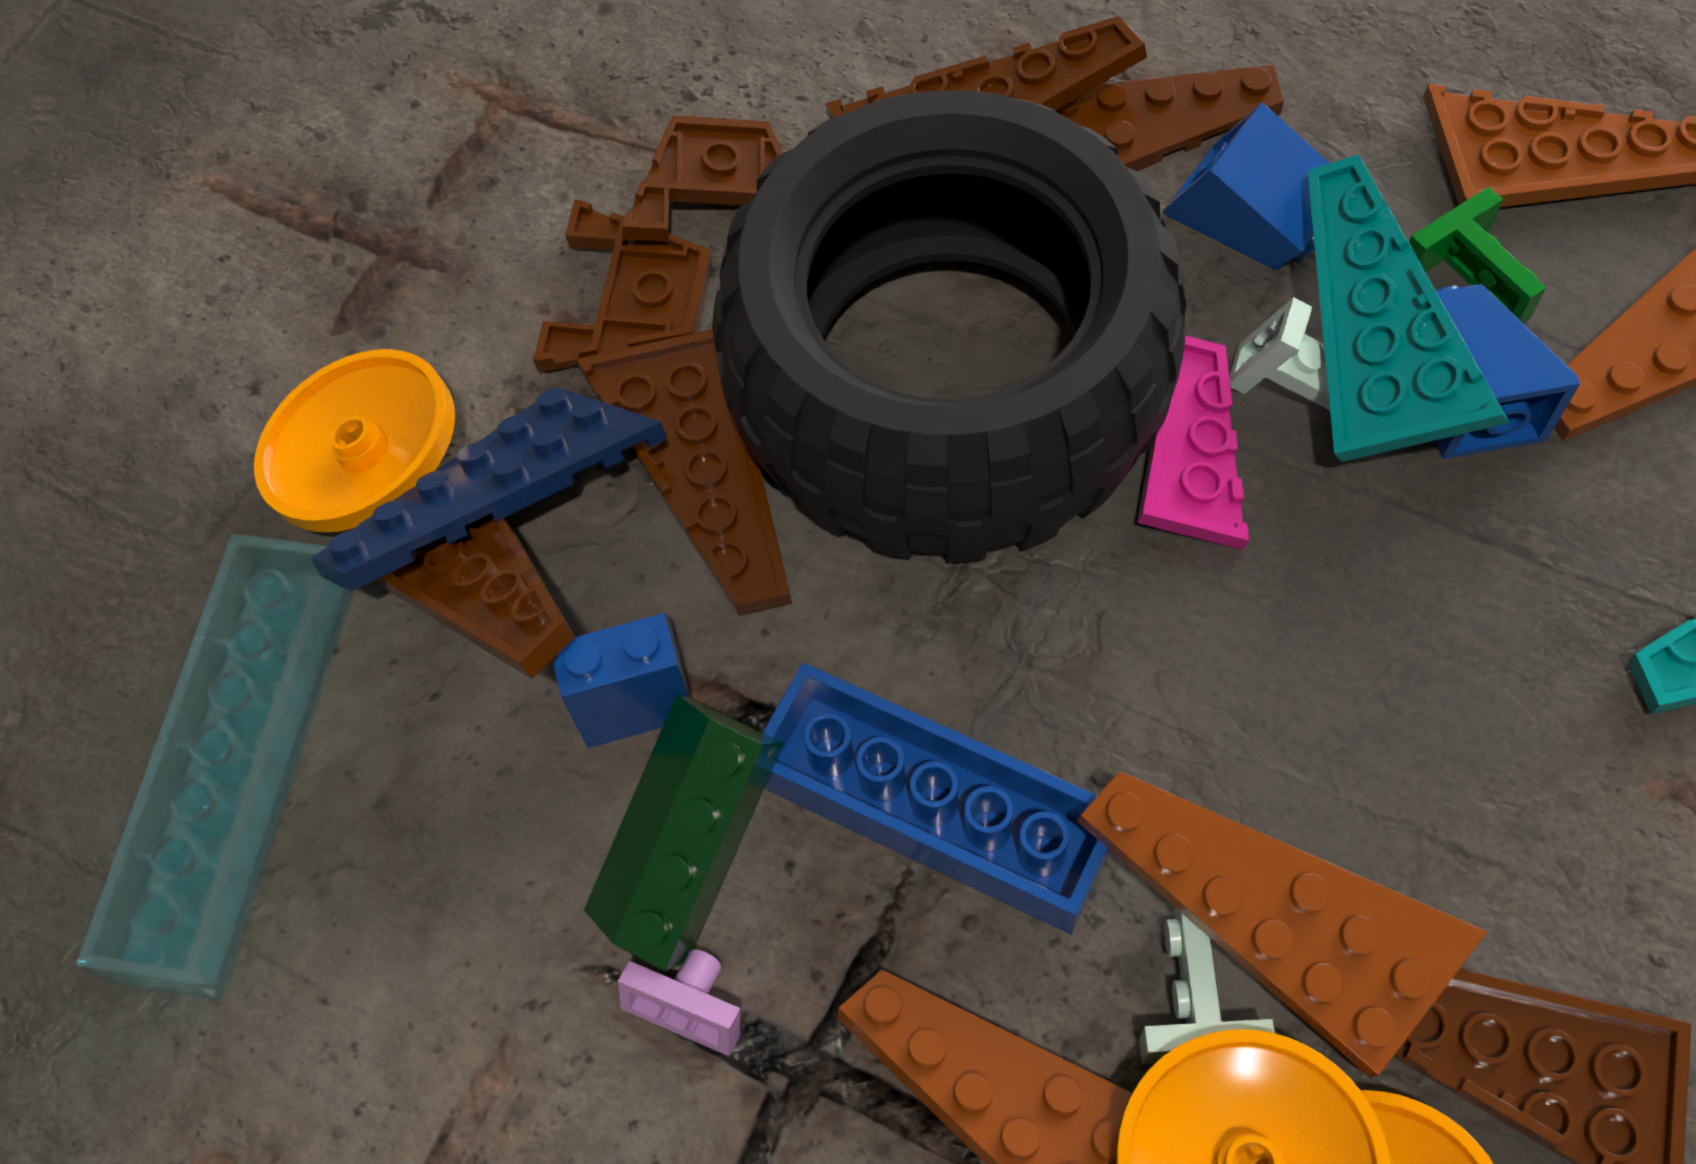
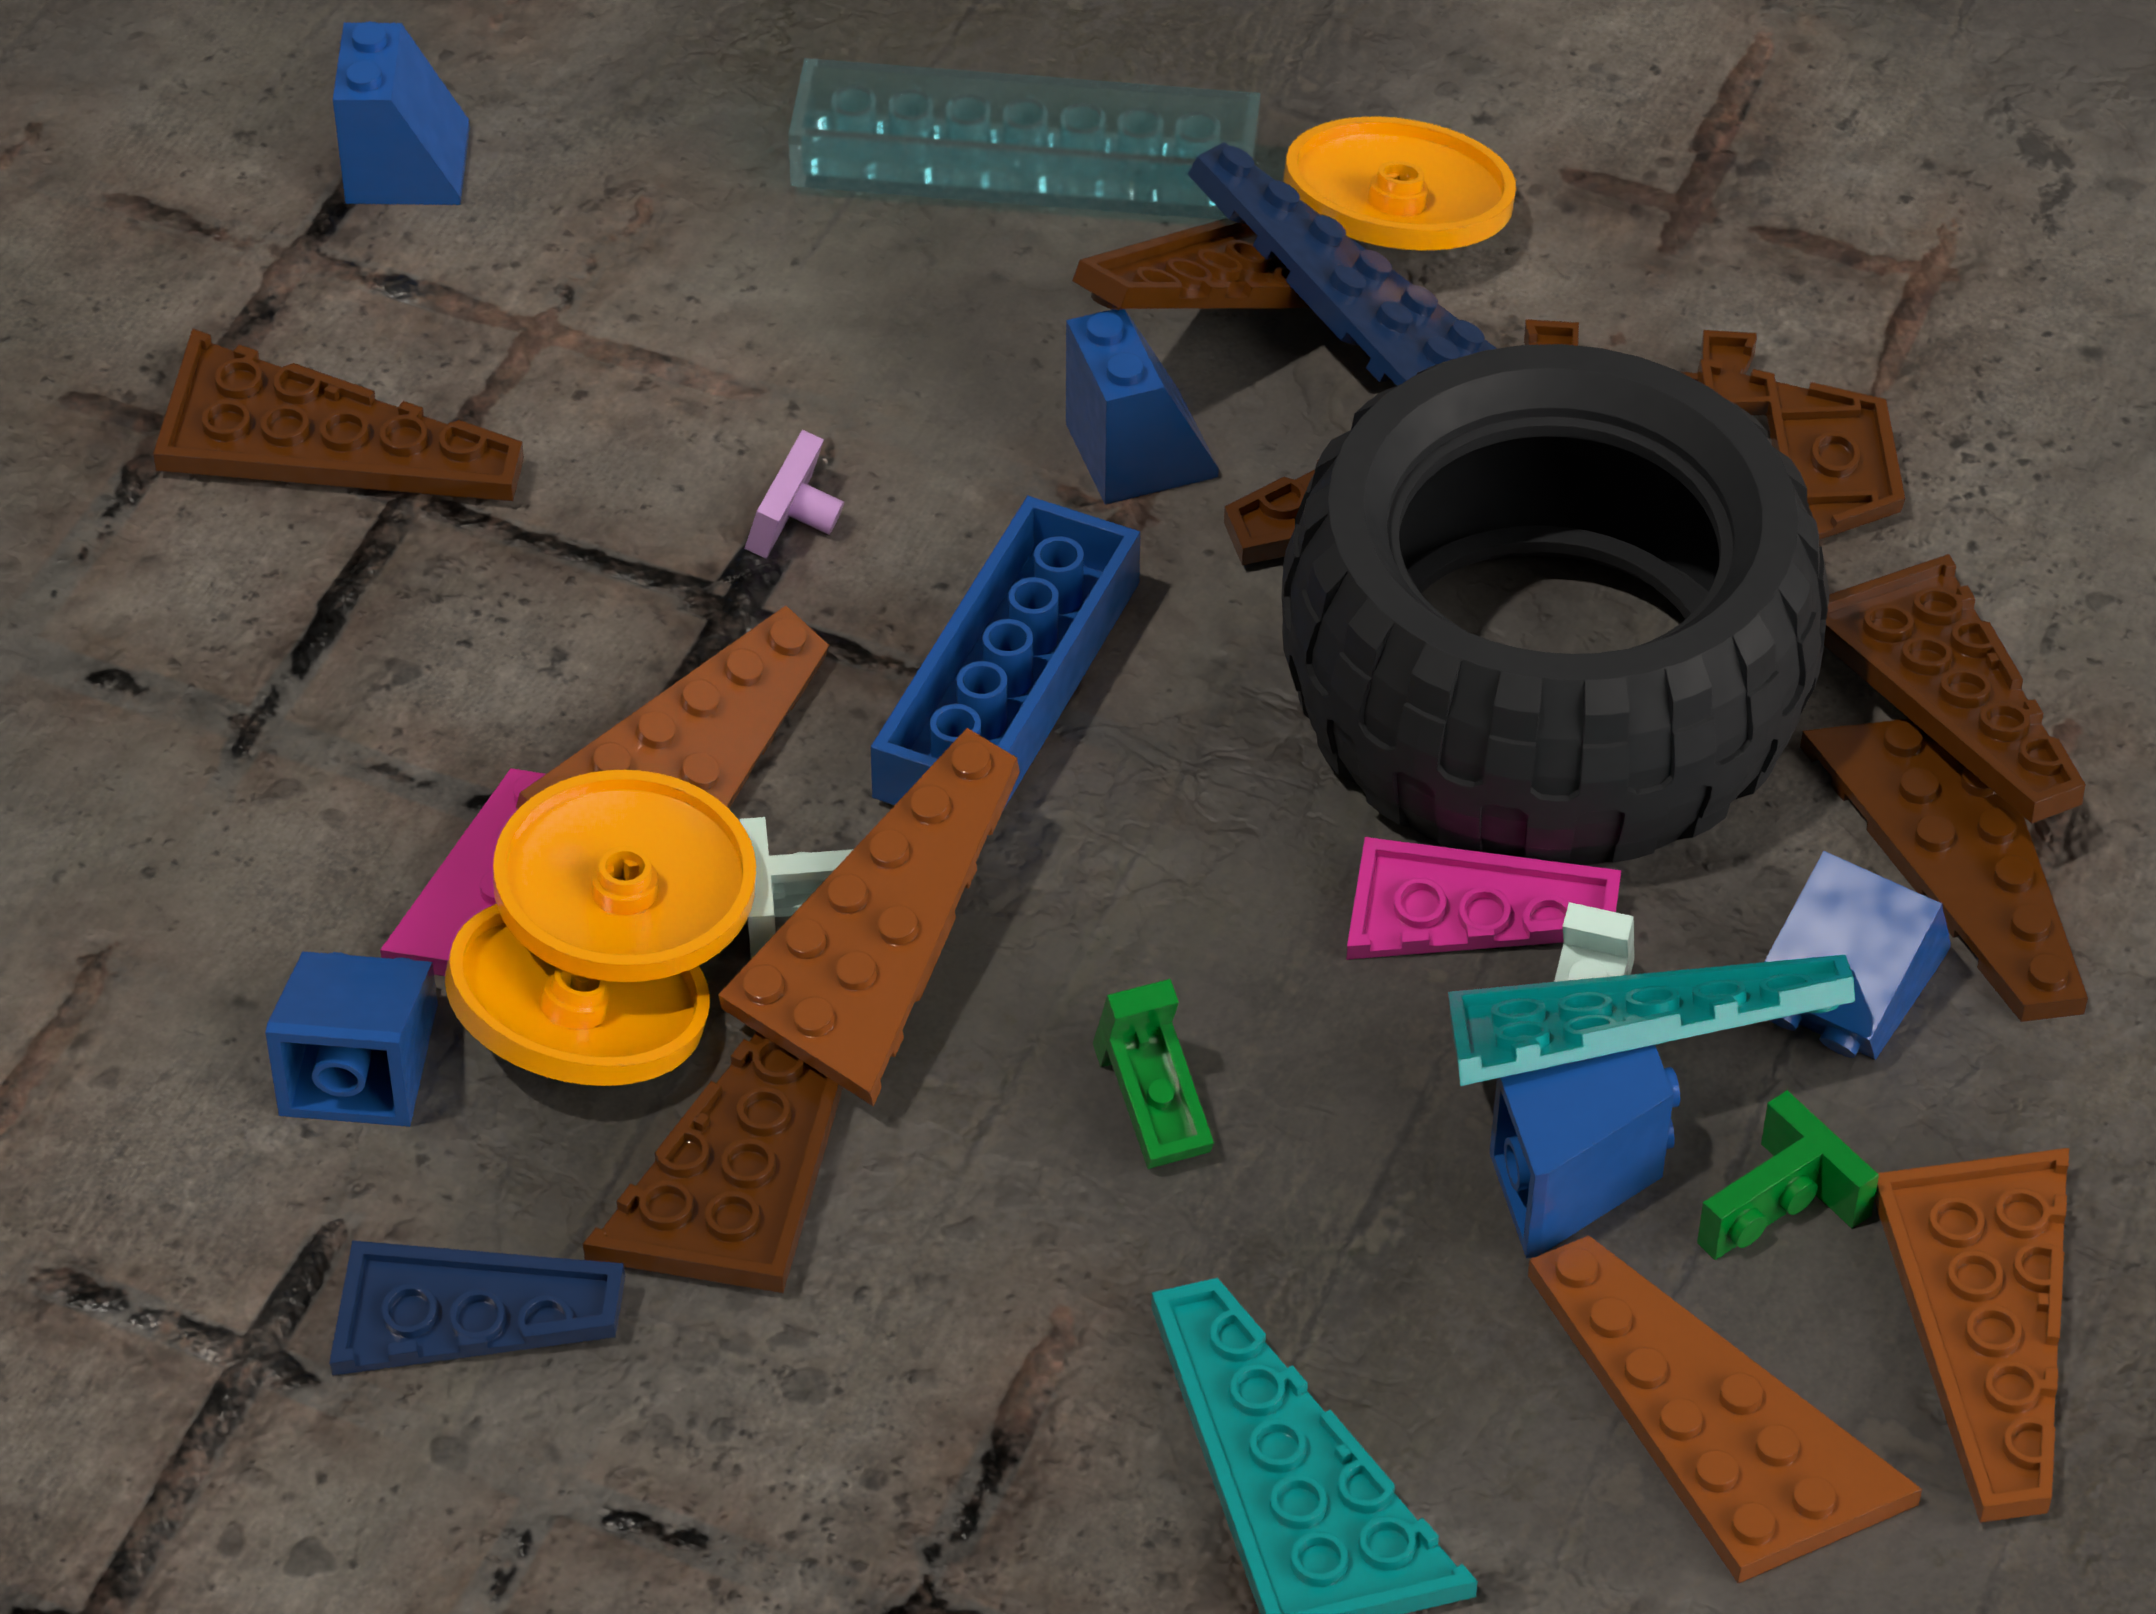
camera: 80 degrees right, 15 degrees down
dark green slope [584,694,784,971] -> none
none -> green bracket [1093,979,1214,1169]

